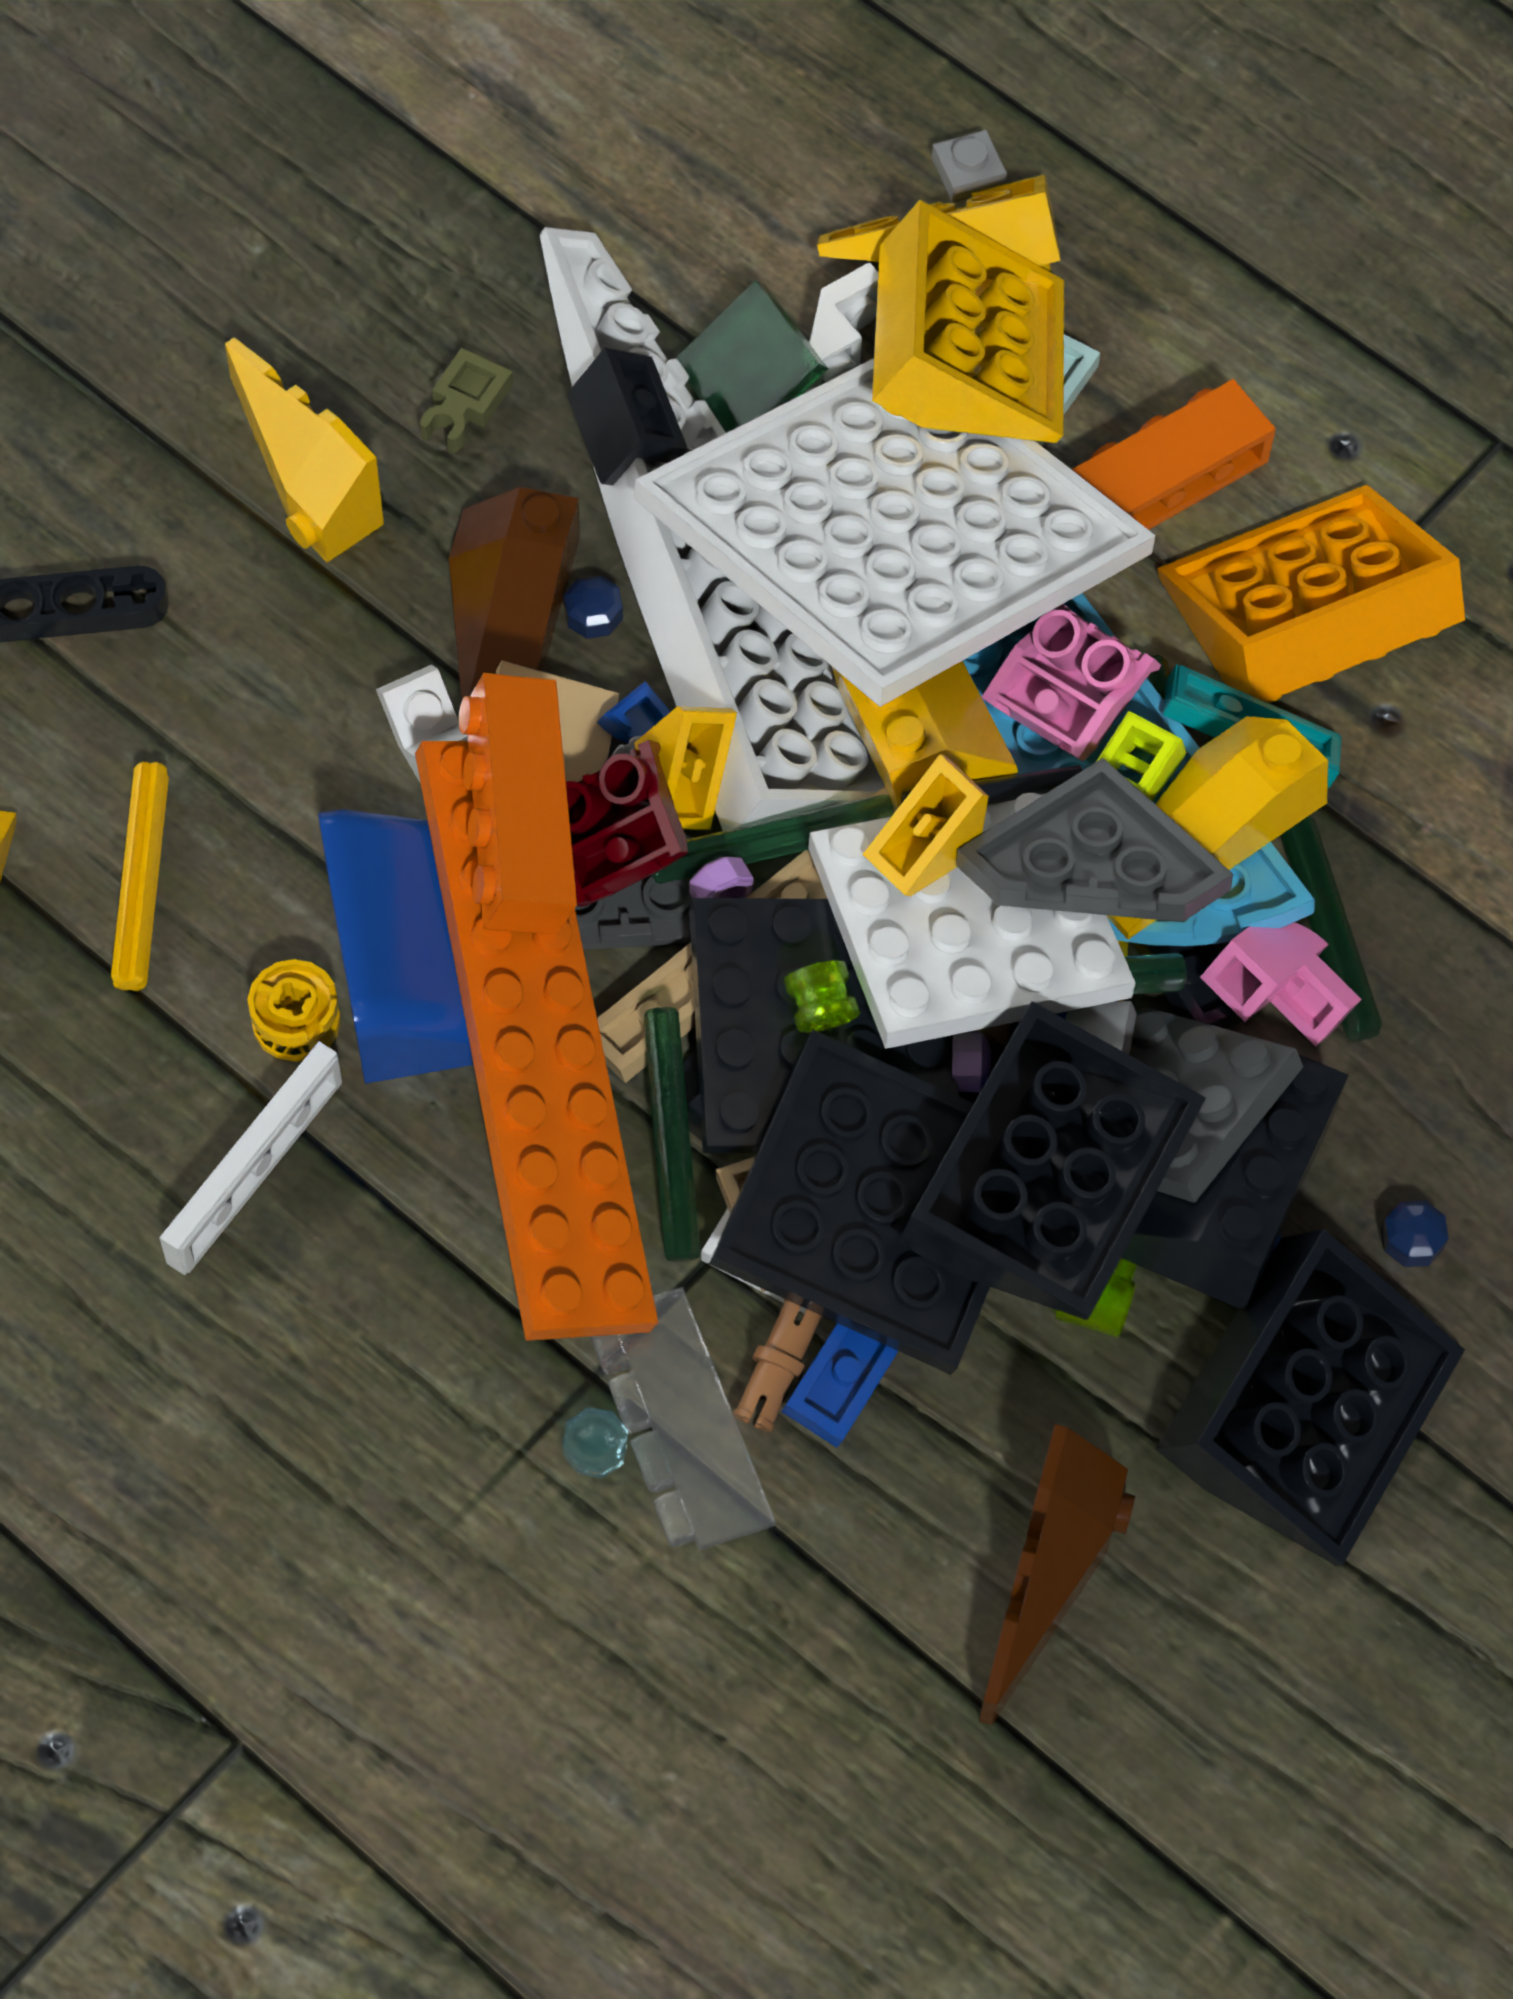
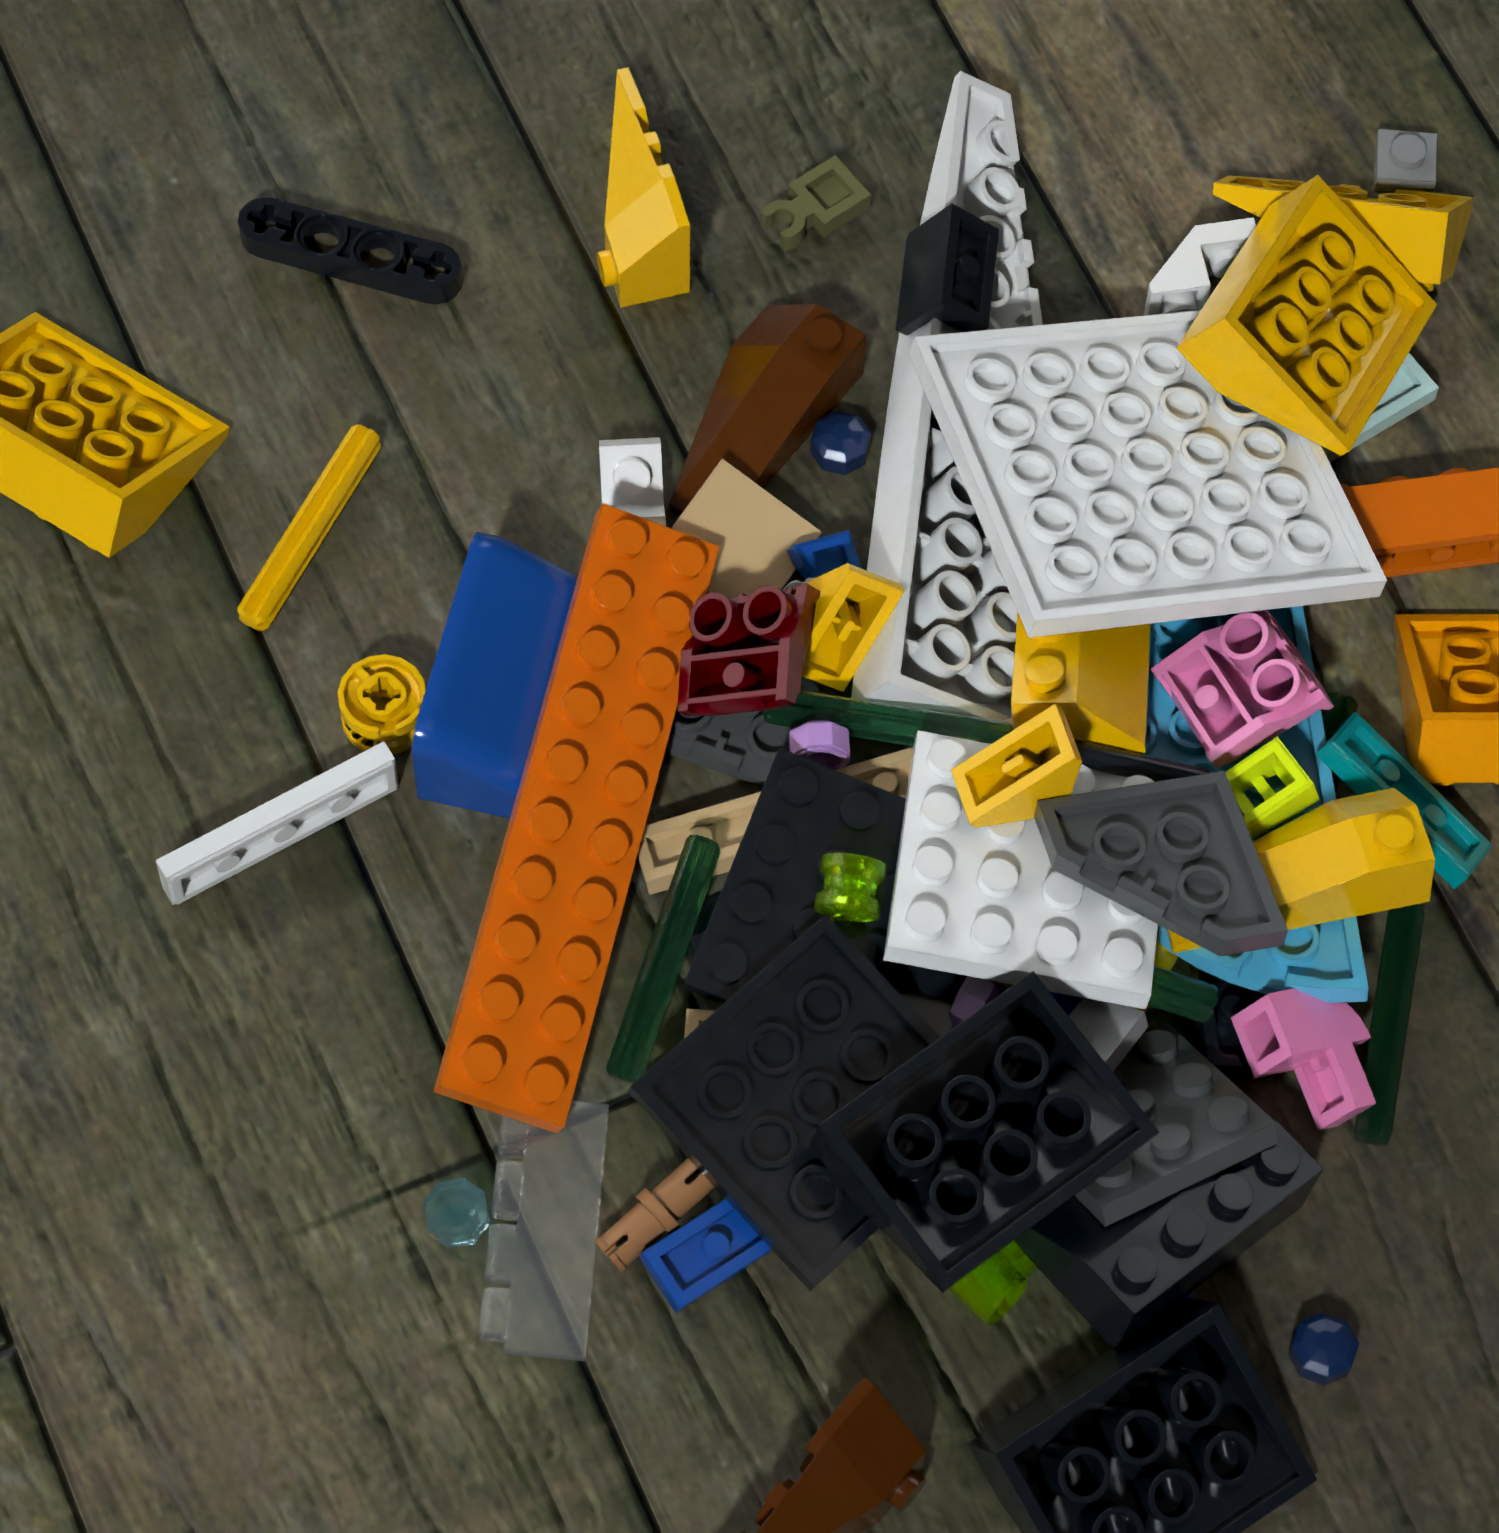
camera: 25 degrees right, 0 degrees up
orange brick [459,673,577,934] -> none
clear green tile [675,280,828,433] -> none

